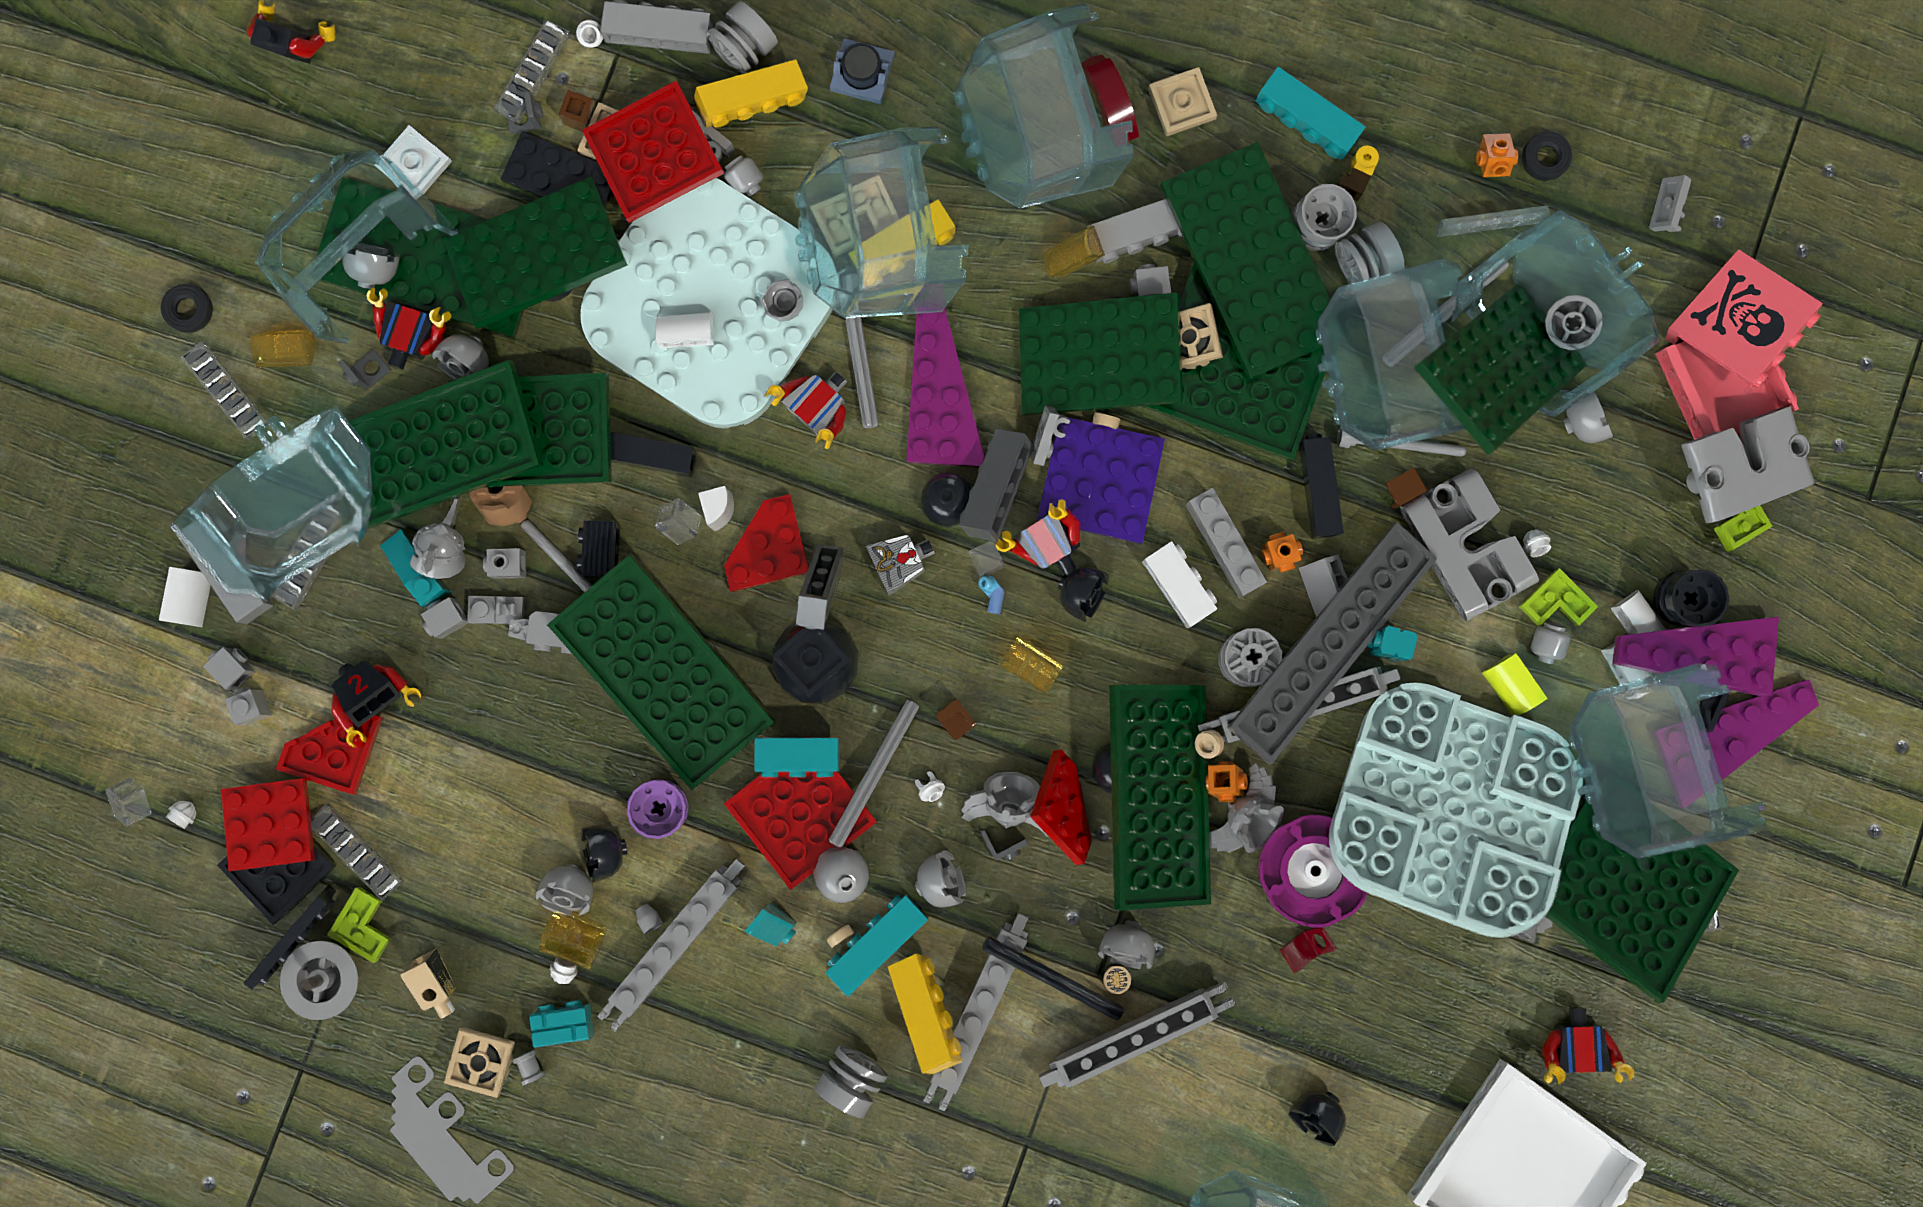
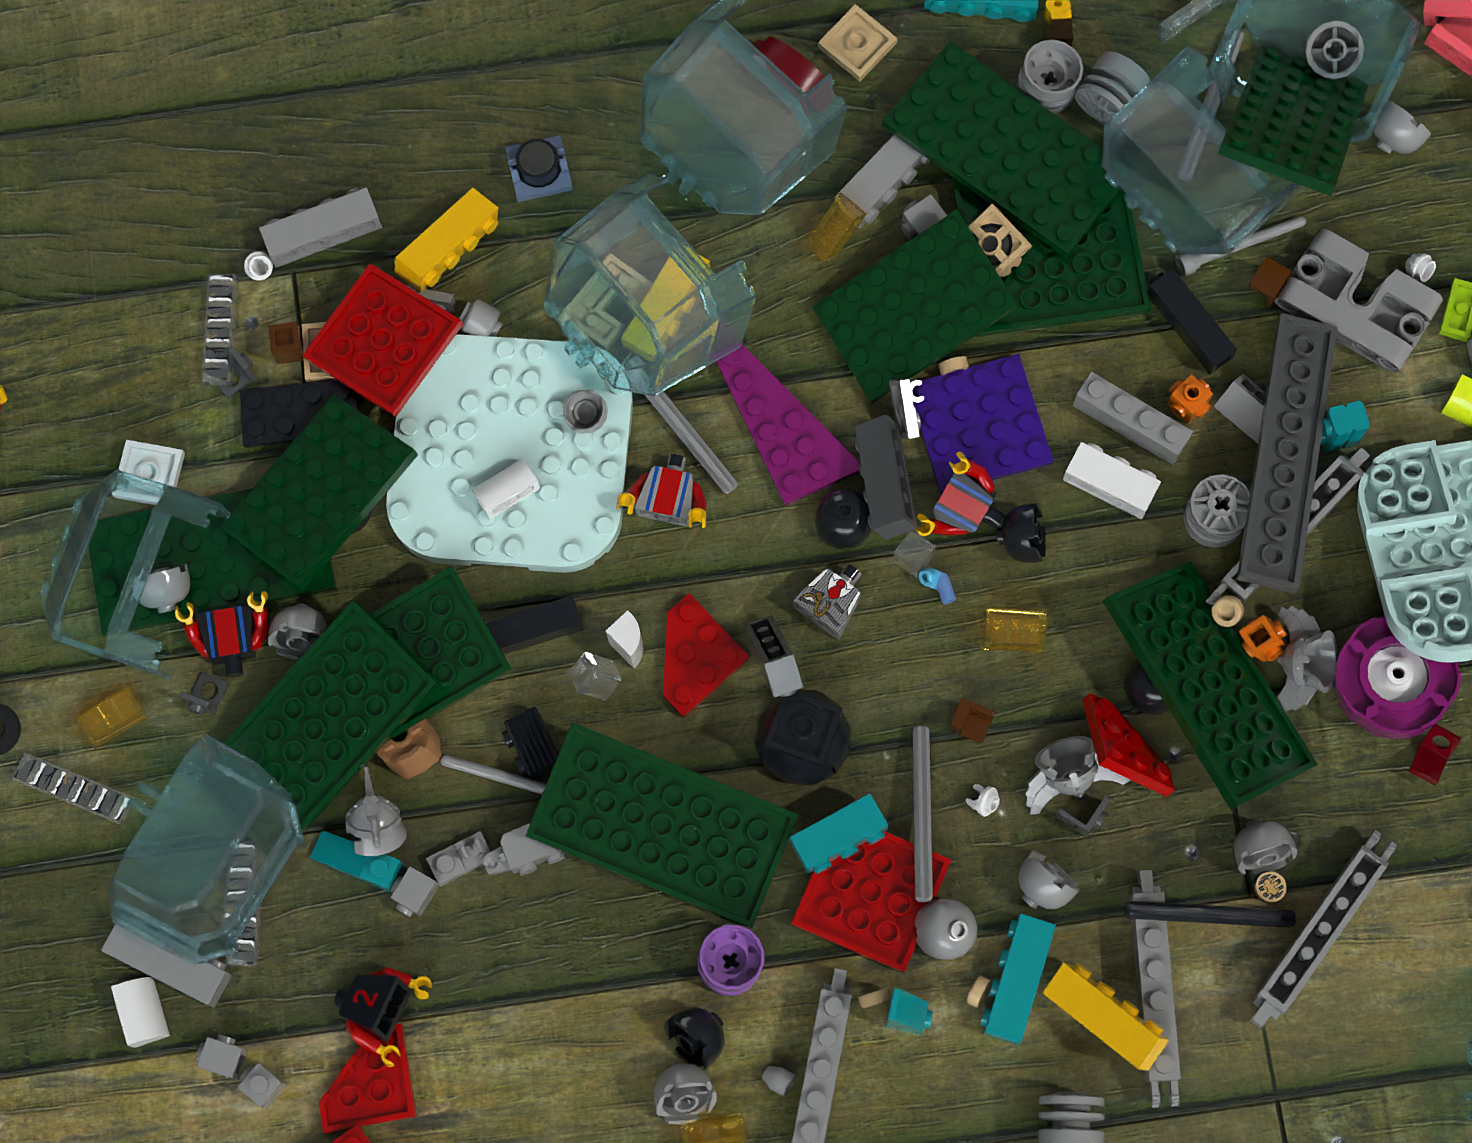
camera: 25 degrees left, 10 degrees down
light grey brick [483,548,526,579] -> none
light grey wheel [706,1,778,74] -> none
none -> tan tile [858,988,890,1008]

